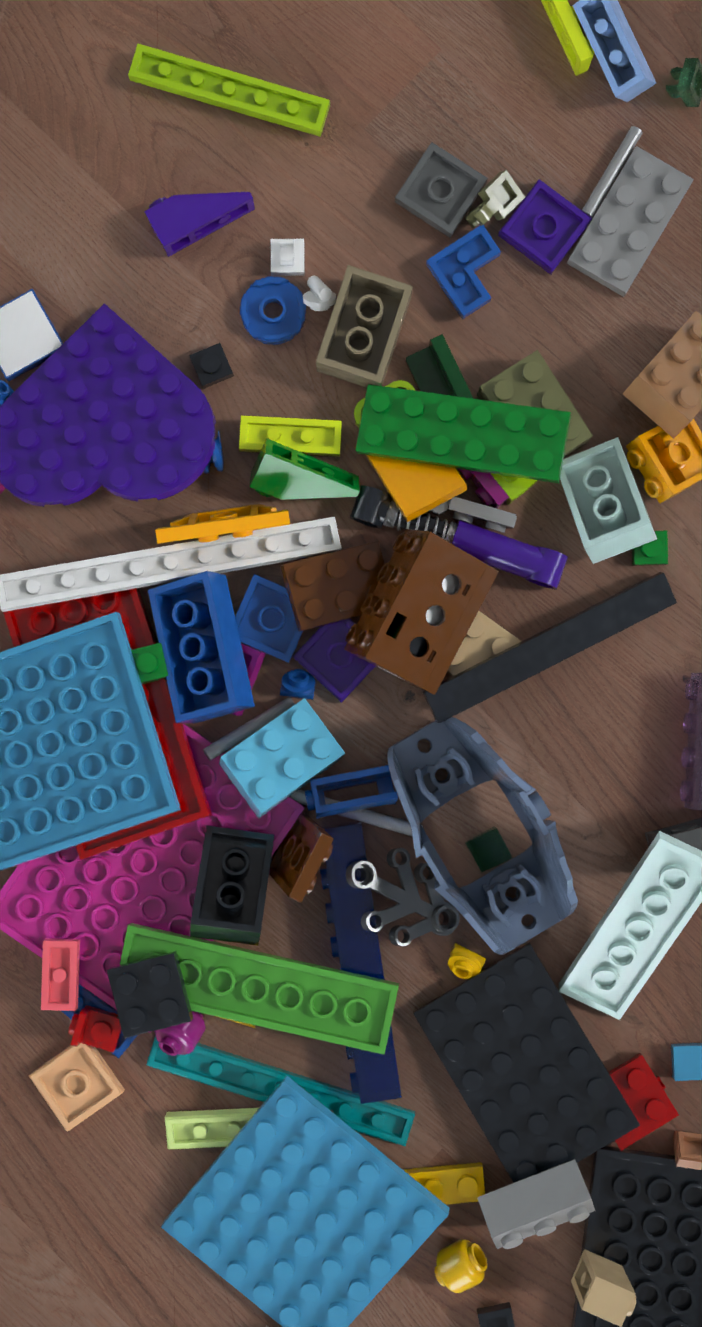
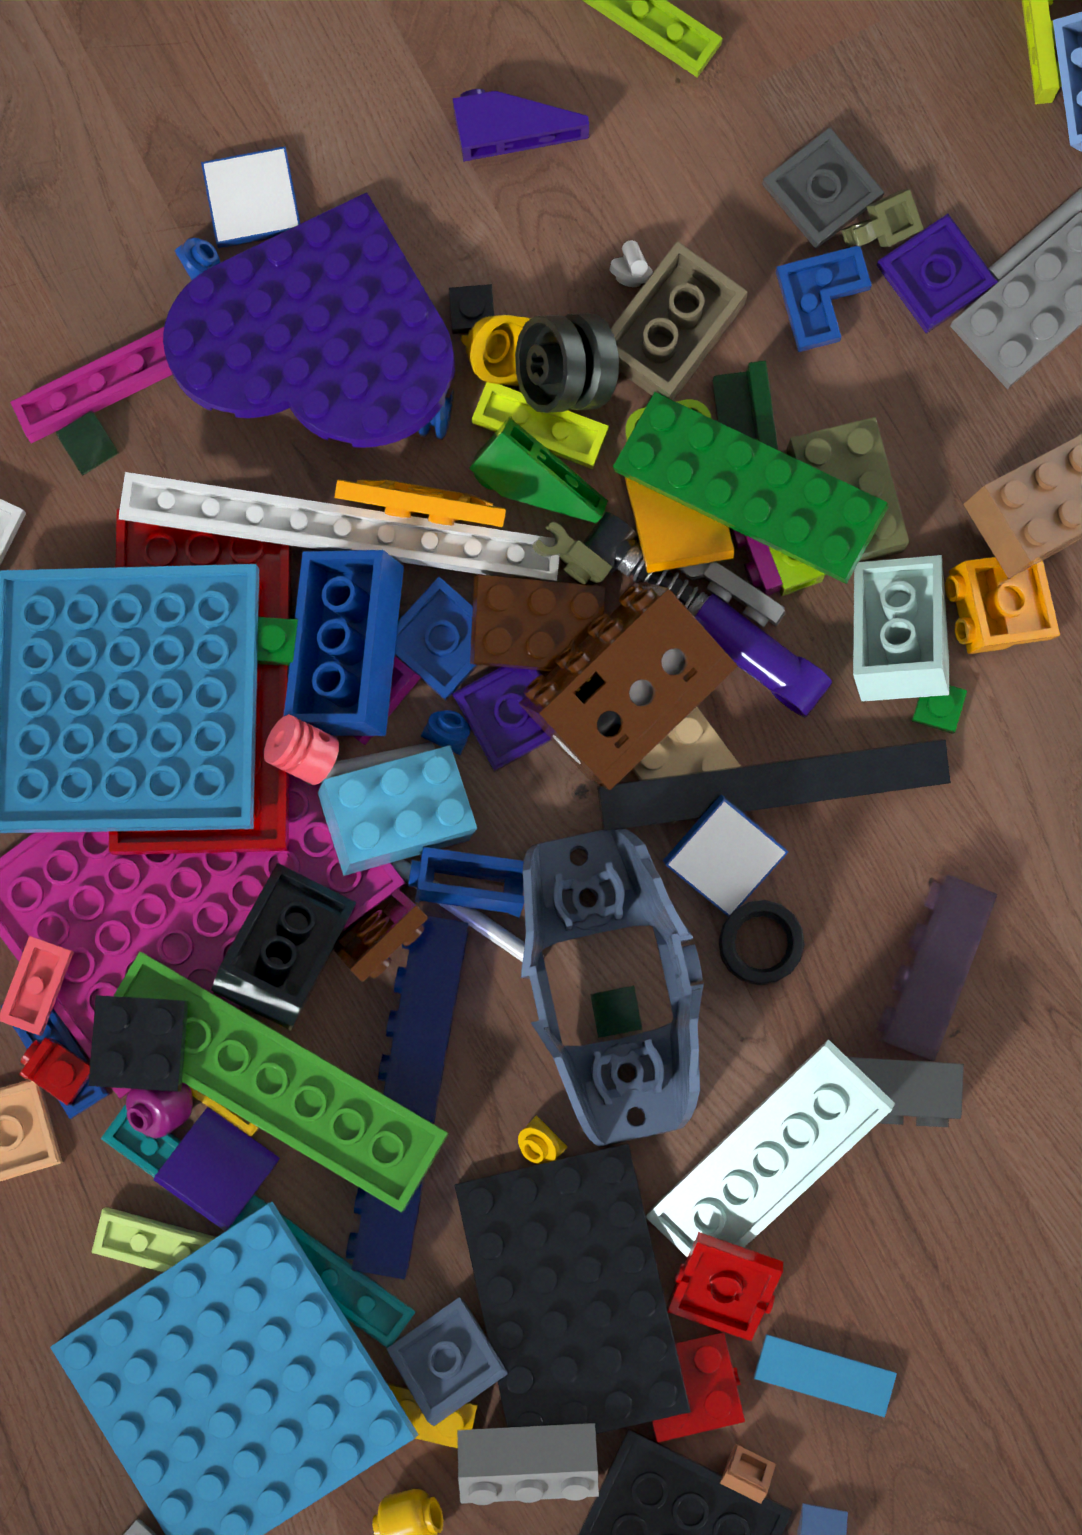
camera: 15 degrees right, 5 degrees down
blue tile [240,276,306,345] -> none
white tile [271,239,305,276] -> none
dark grey plant [346,848,460,947] -> none
none -> dark purple tile [154,1107,280,1232]
none -> coral piece [264,714,339,785]
none -> sand blue plate [386,1297,508,1426]
none -> yellow piece [460,315,531,386]
none -> pearl dark grey wheel [515,313,619,413]
none -> olive plate [532,522,612,585]
none -> white tile [663,794,788,917]
none -> red plate [667,1232,784,1341]
none -> black tyre [719,900,805,985]

